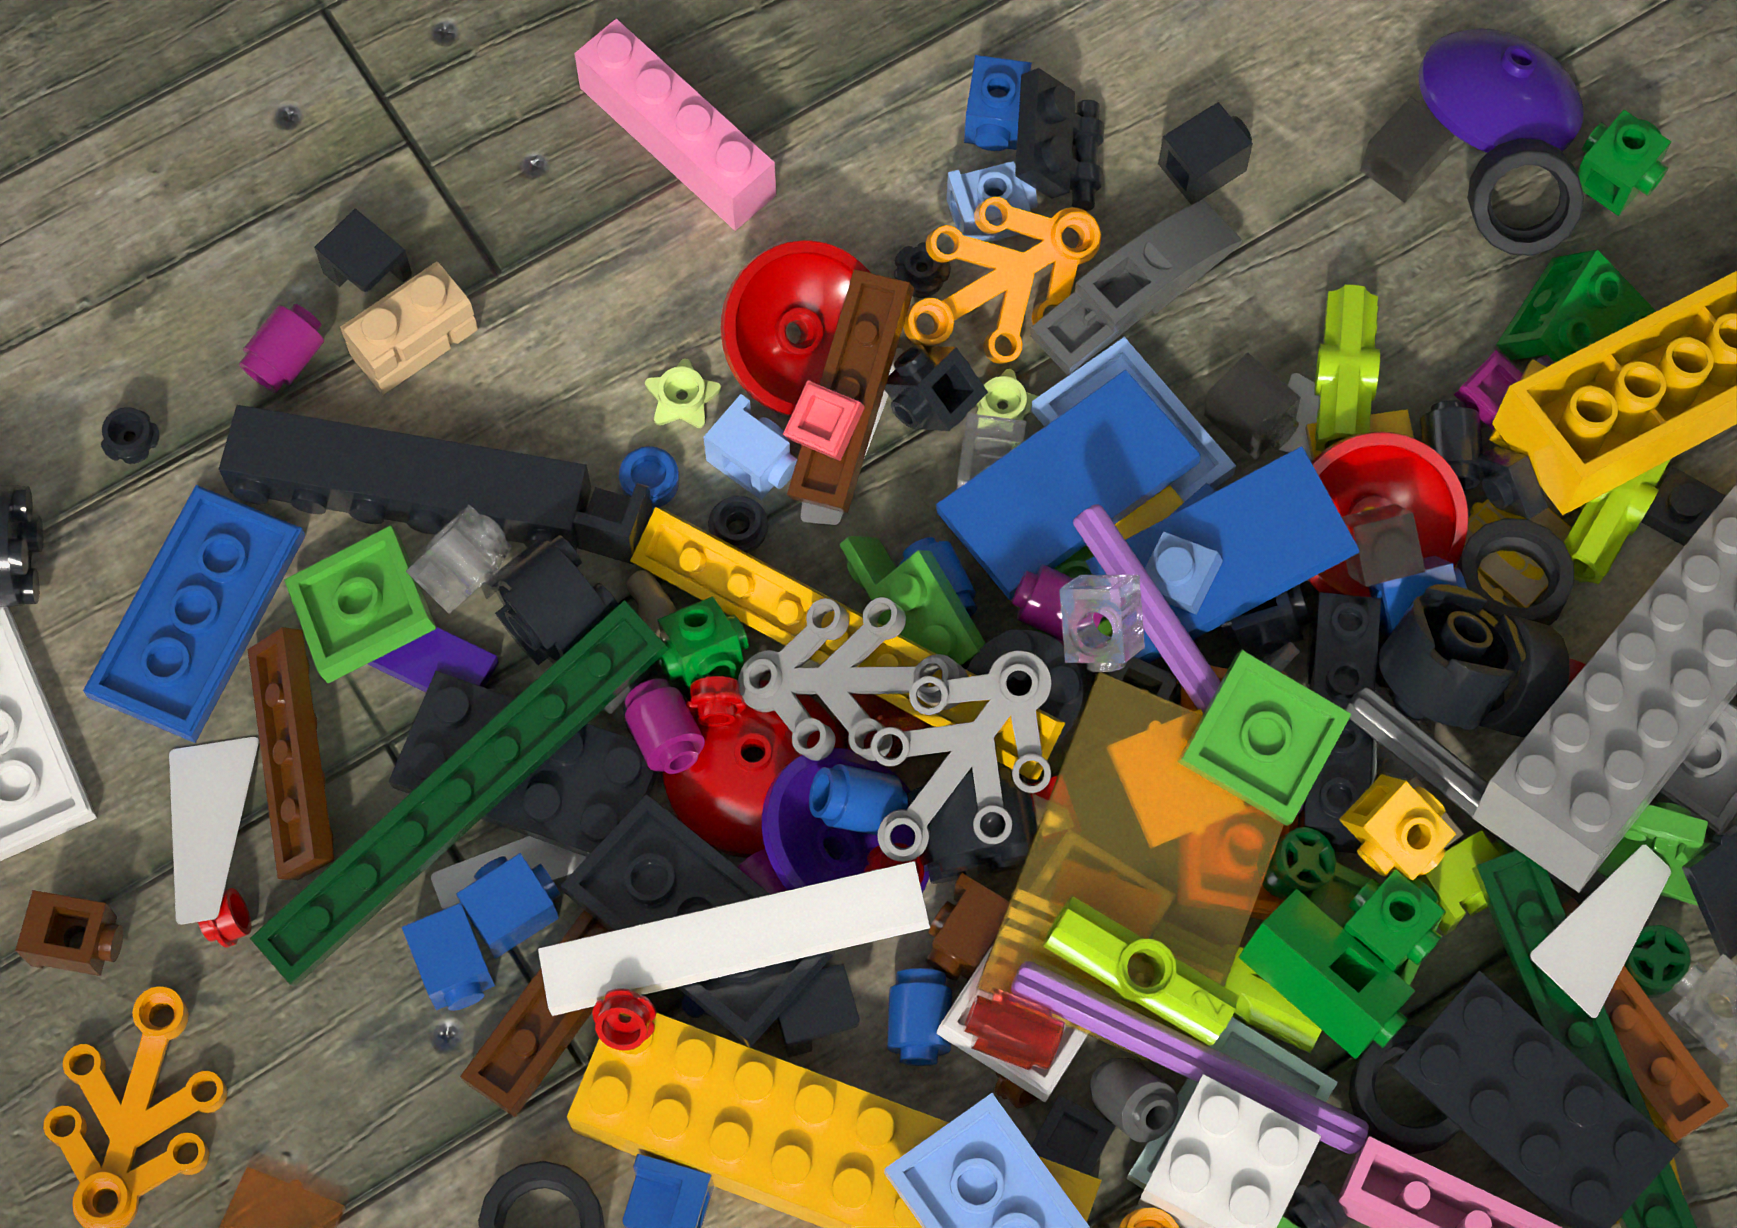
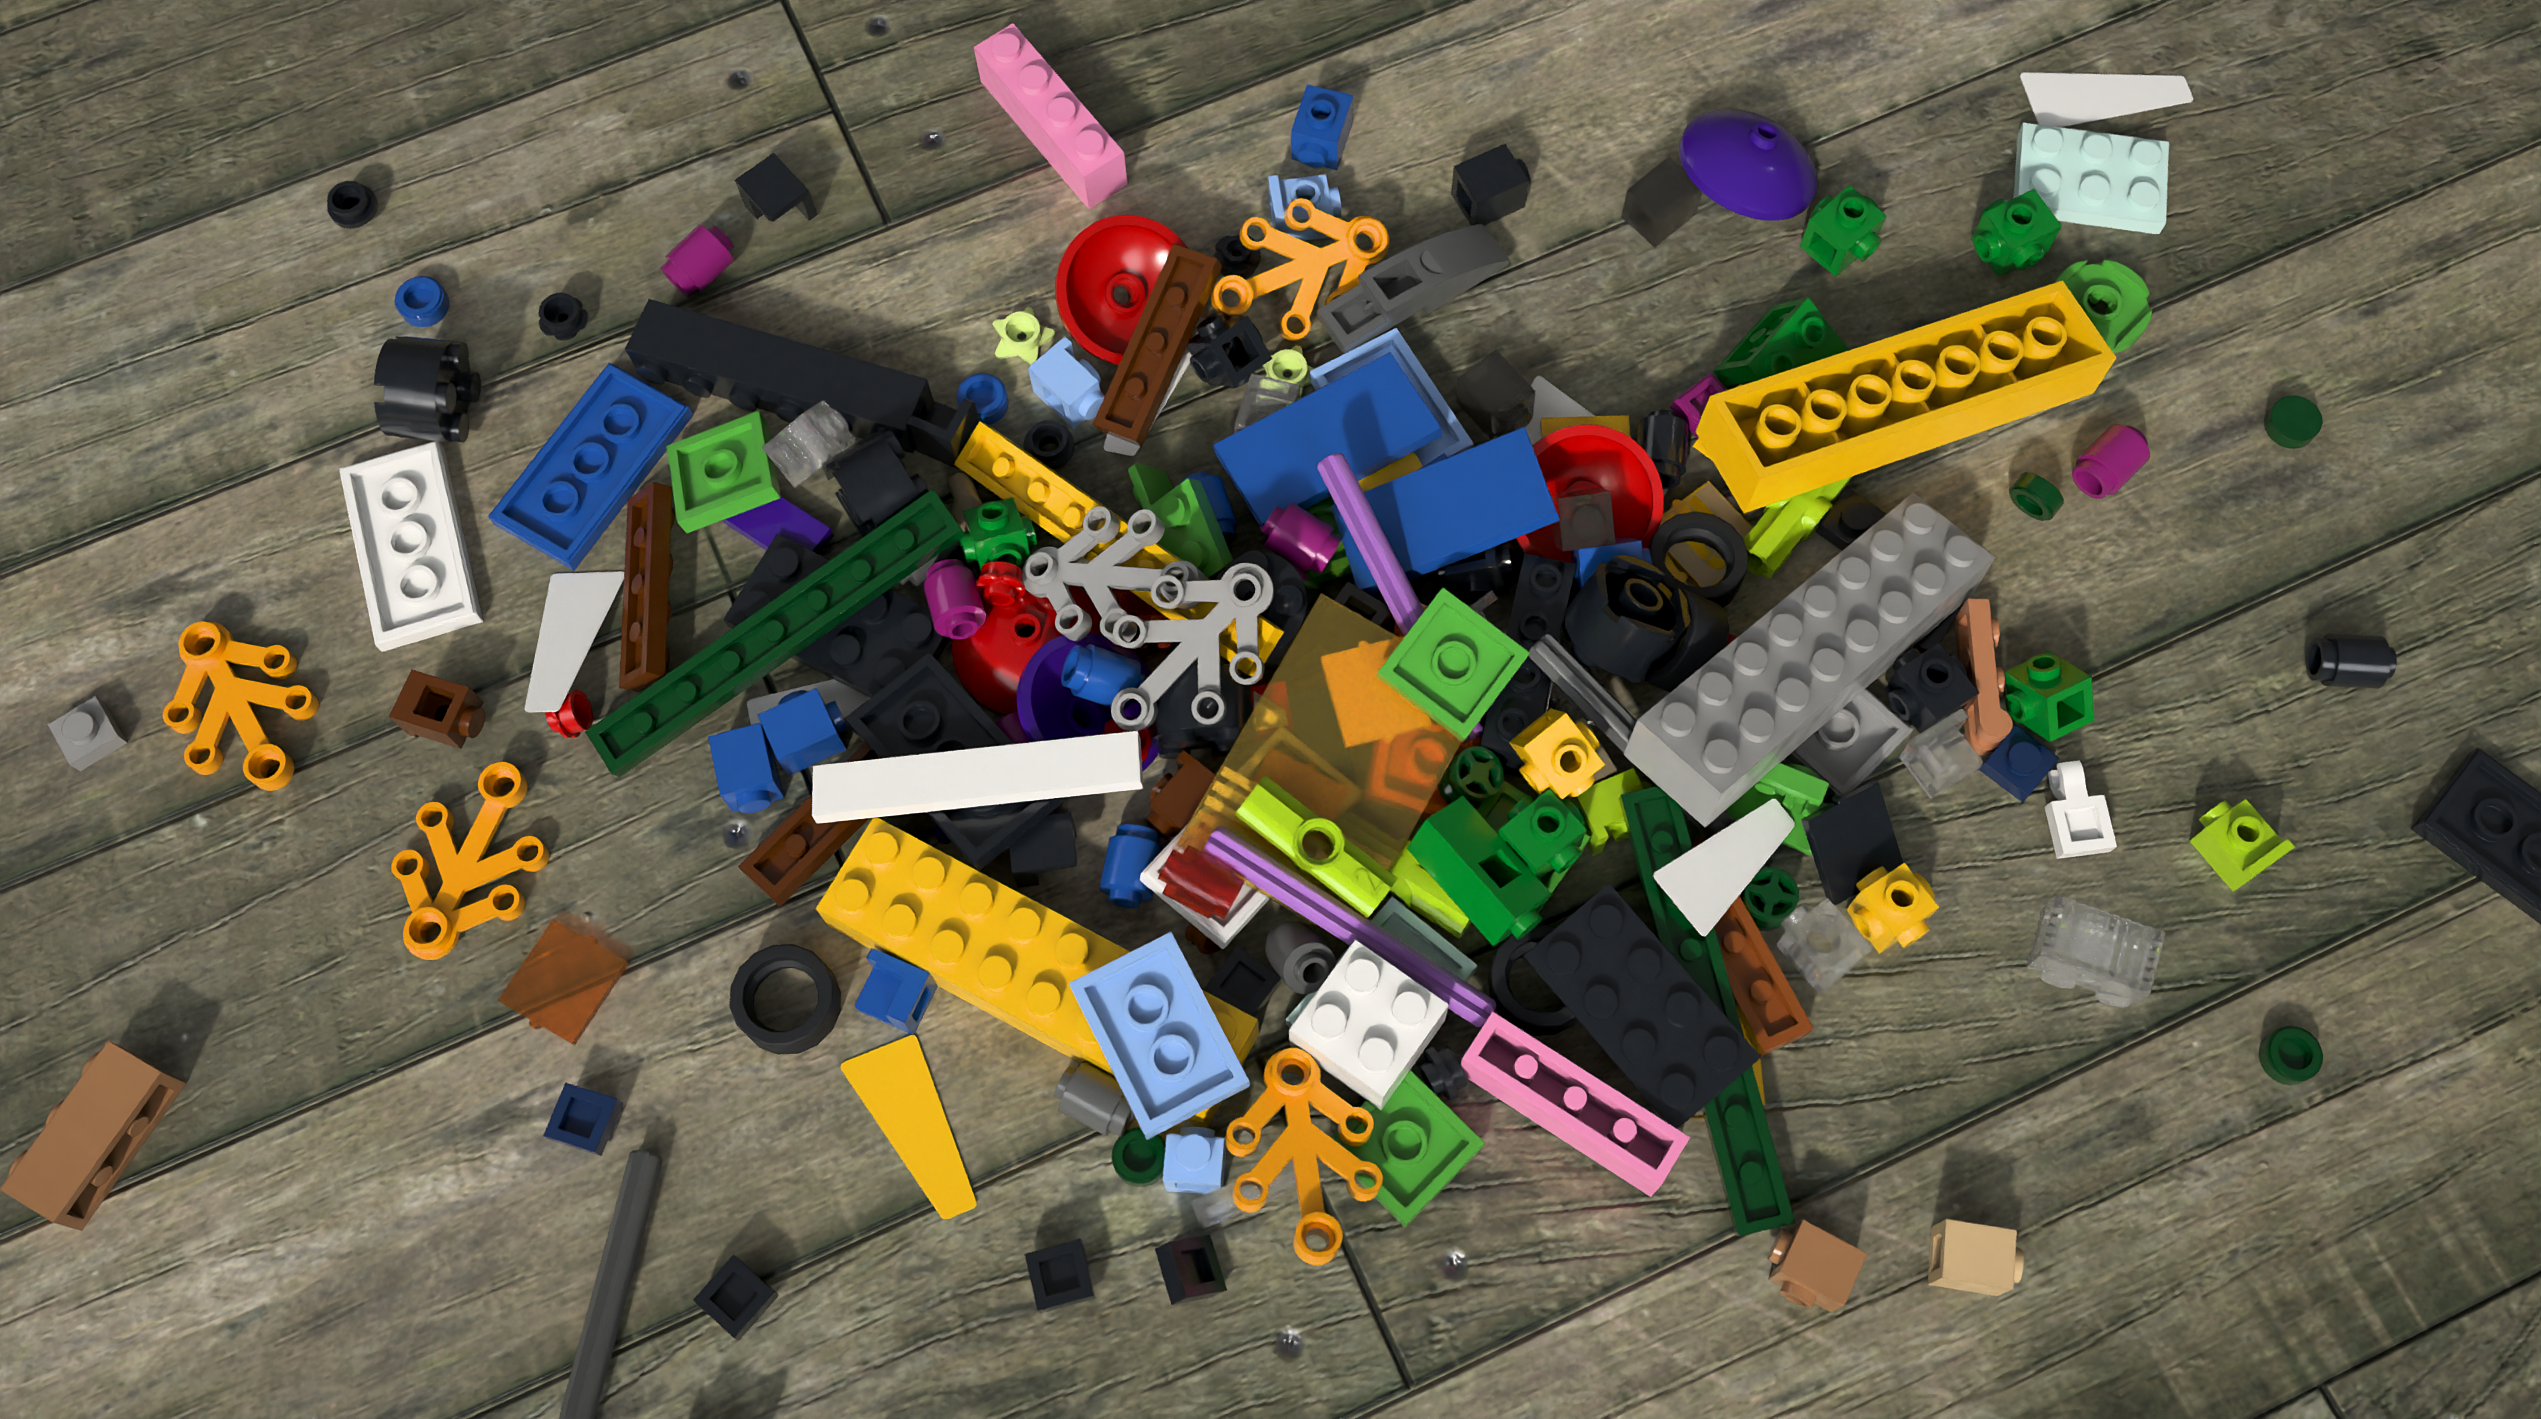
camera: 10 degrees right, 0 degrees up
tan brick [340,261,478,395] -> none
red plate [592,988,656,1051] -> none
coral tile [783,381,865,461] -> none
black plate [1015,68,1104,211] -> none
clear brick [1059,575,1145,672] -> none
medium blue plate [1145,531,1223,615] -> none
lime piece [1314,284,1380,452] -> none
black tyre [1467,138,1584,256] -> none
black plate [1478,446,1548,519] -> none

